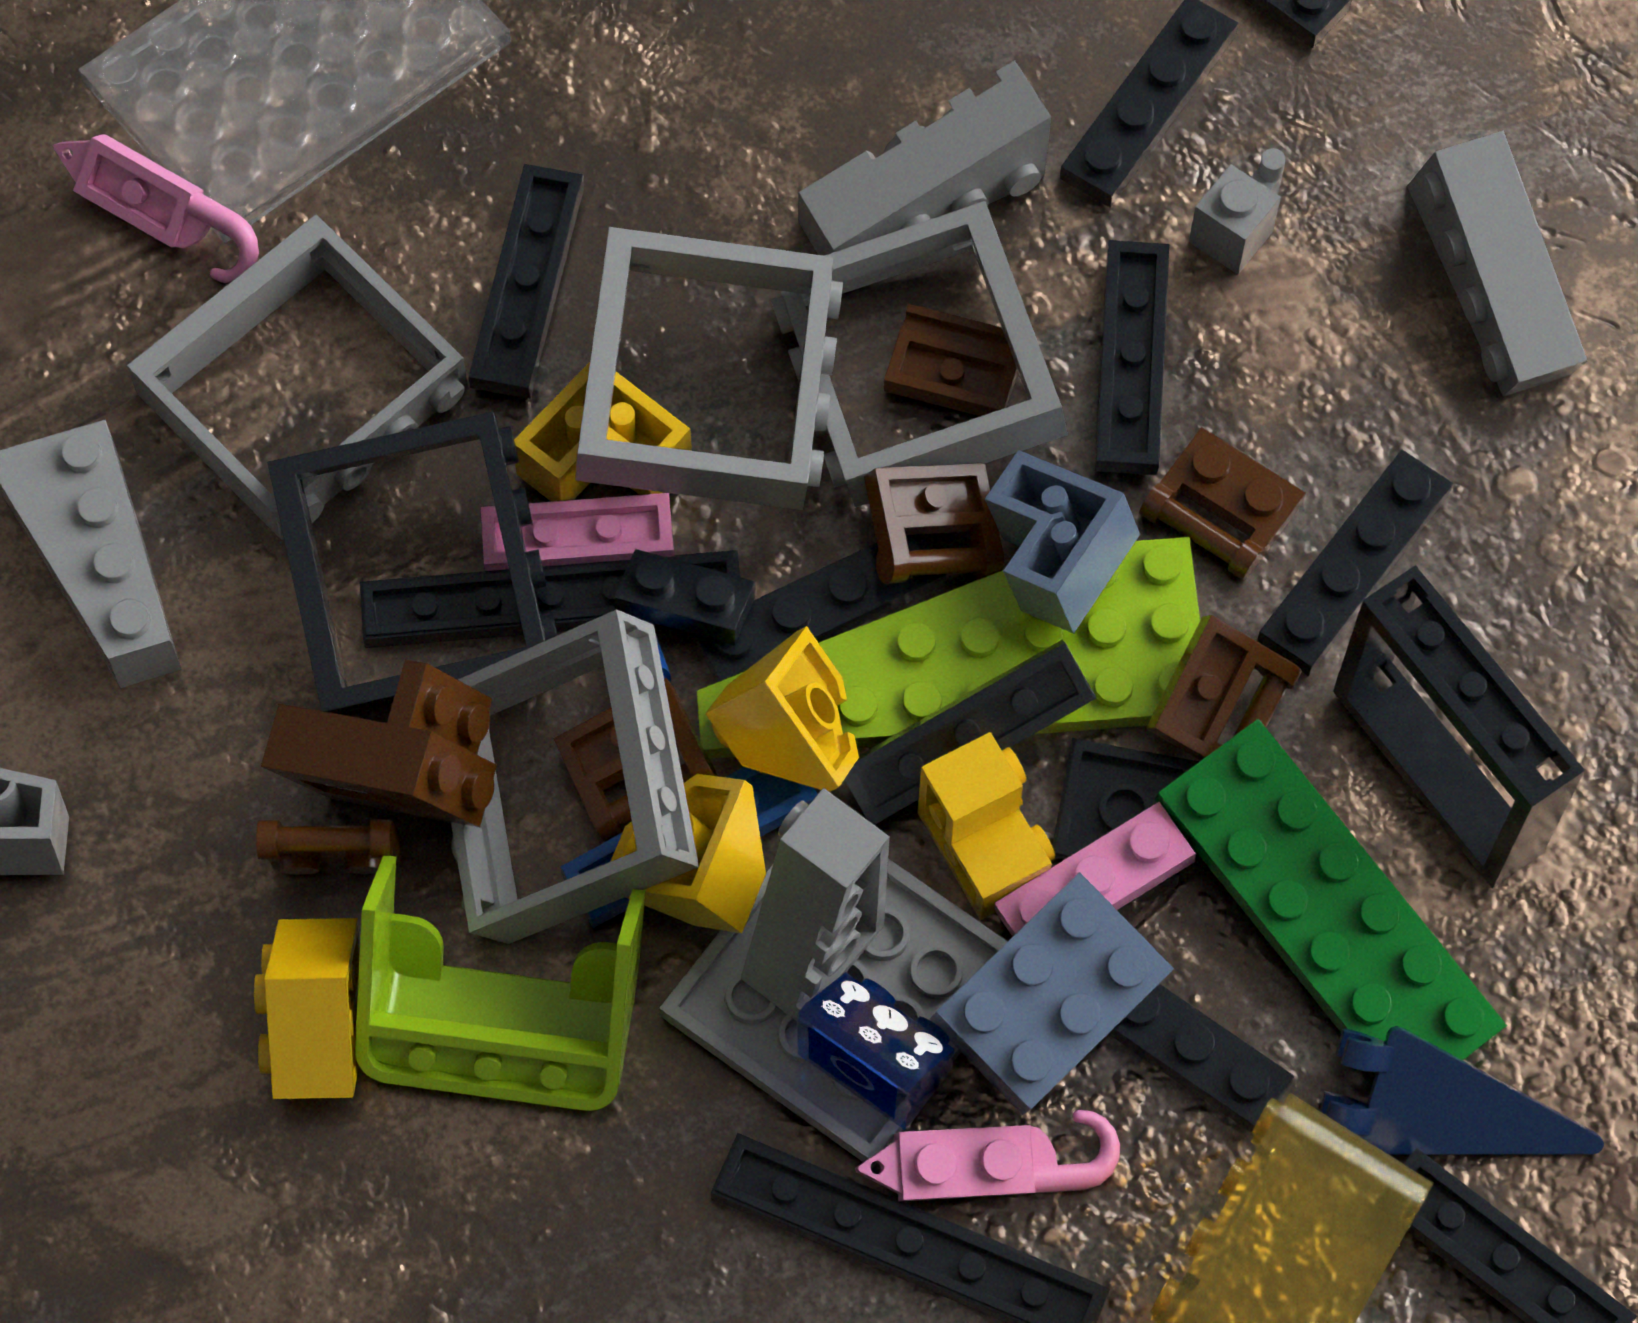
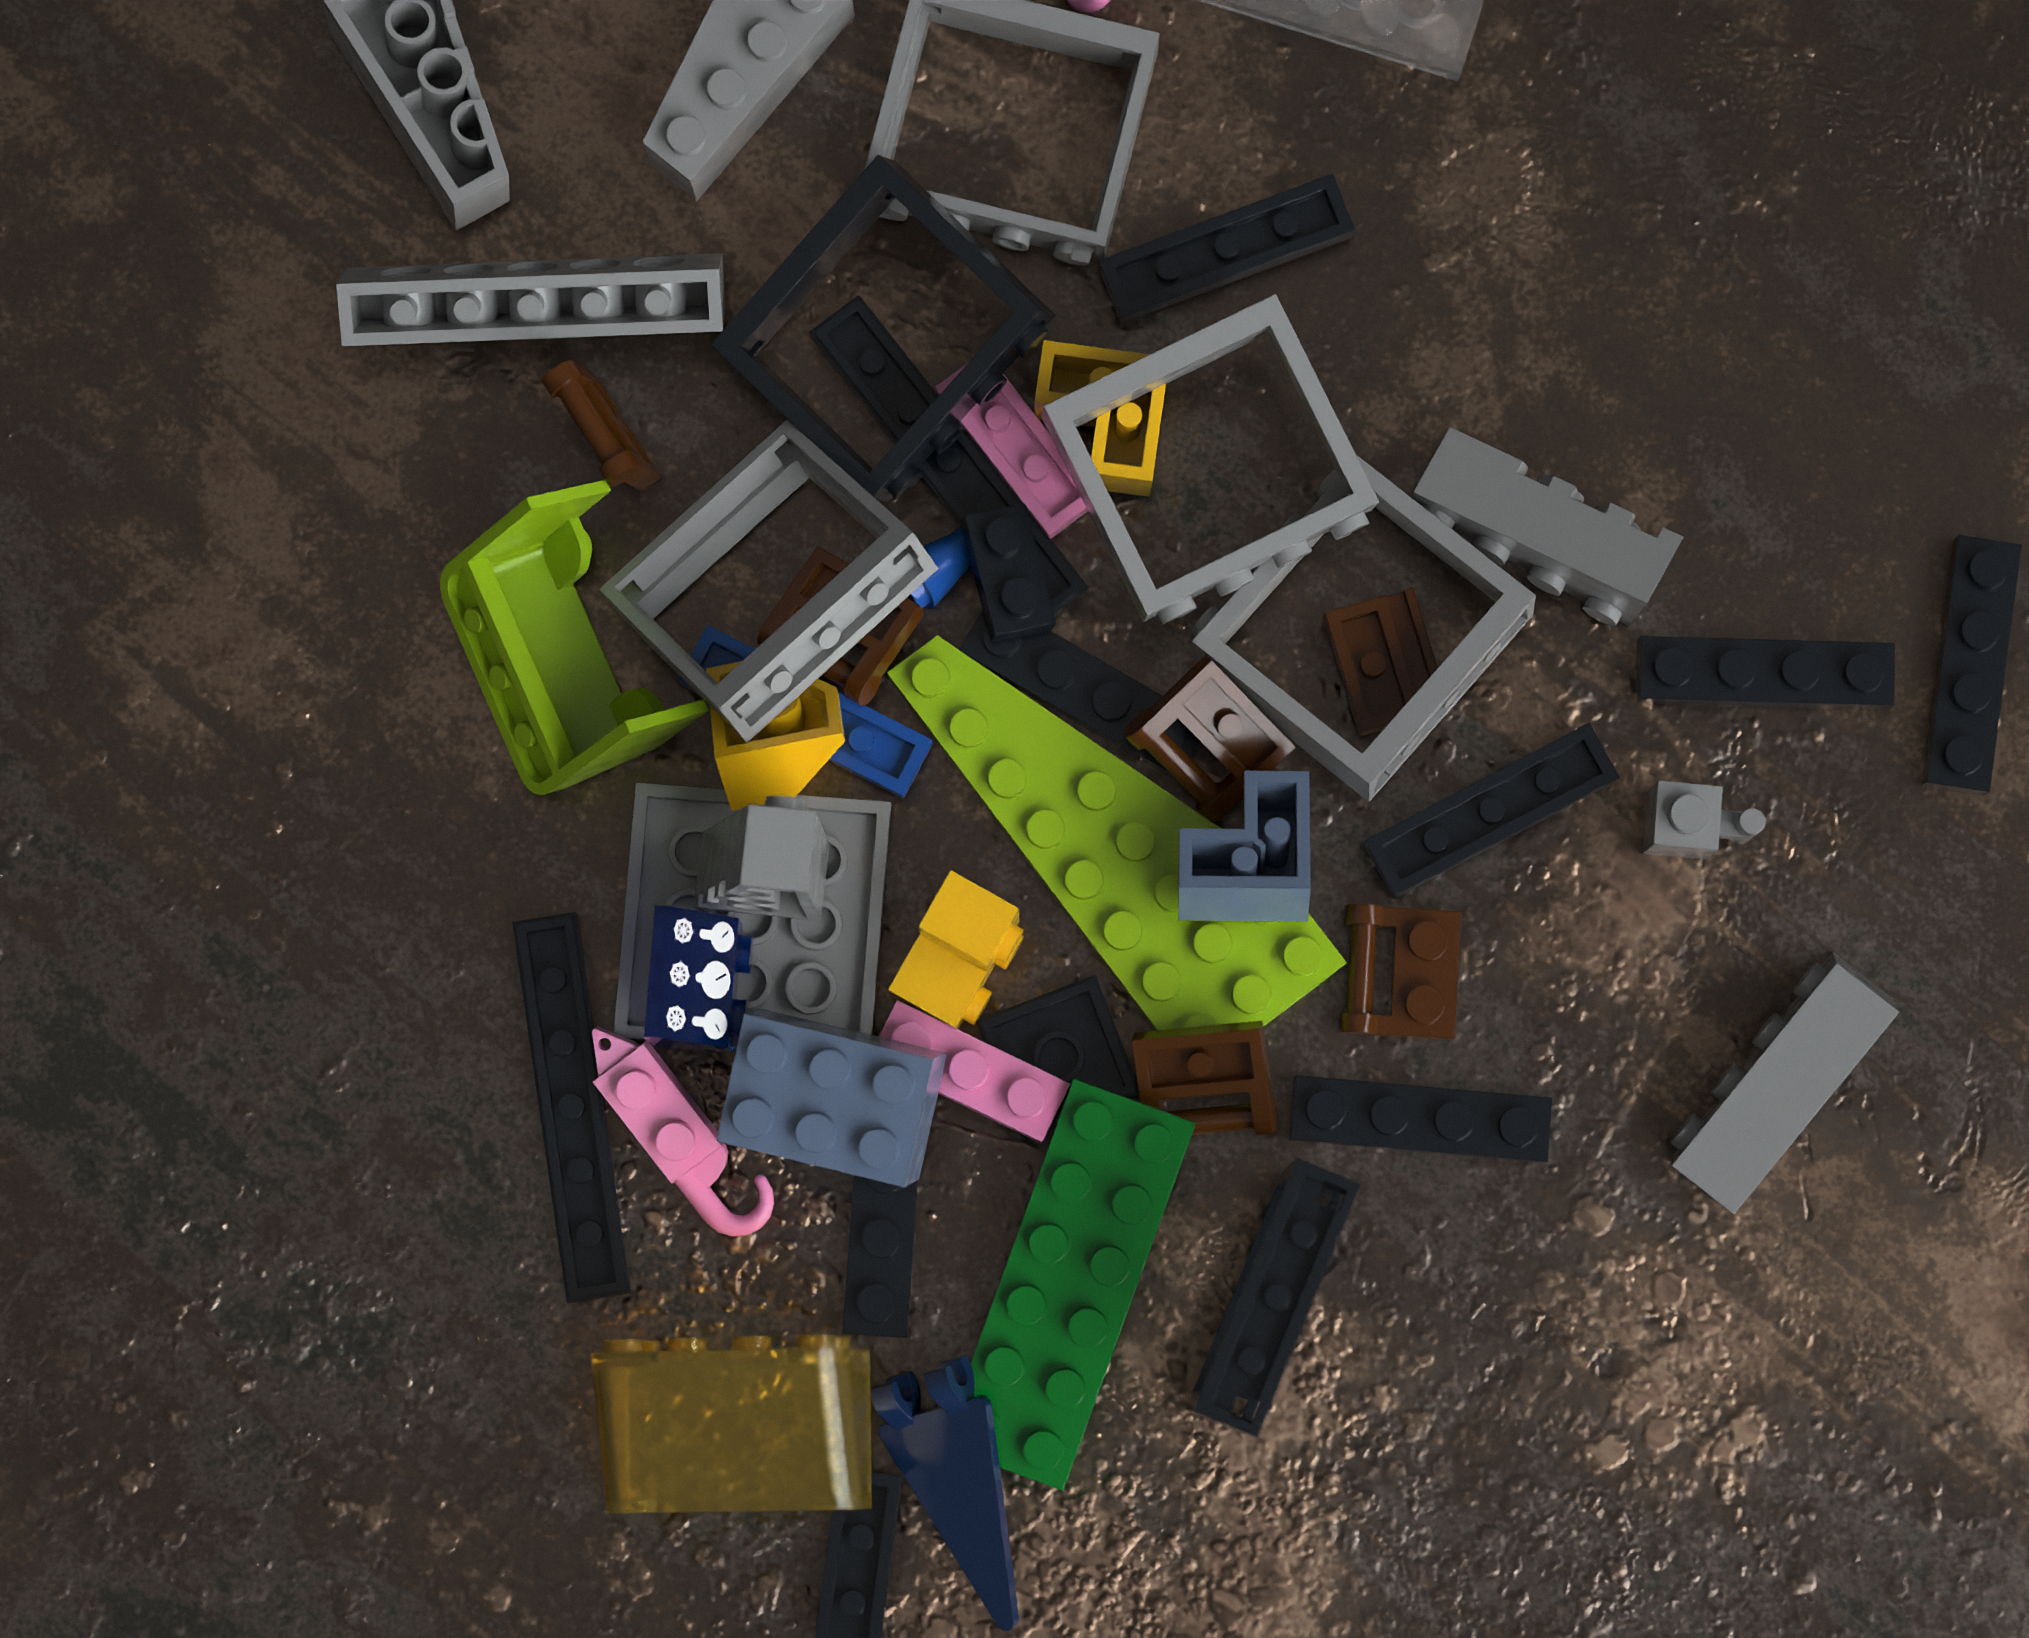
camera: 60 degrees right, 15 degrees up
yellow brick [254,918,360,1099] -> none
reddish brown brick [261,659,497,828] -> none
yellow slope [705,626,859,792] -> none
black plate [844,639,1096,825] -> none
none -> light grey brick [336,253,726,346]

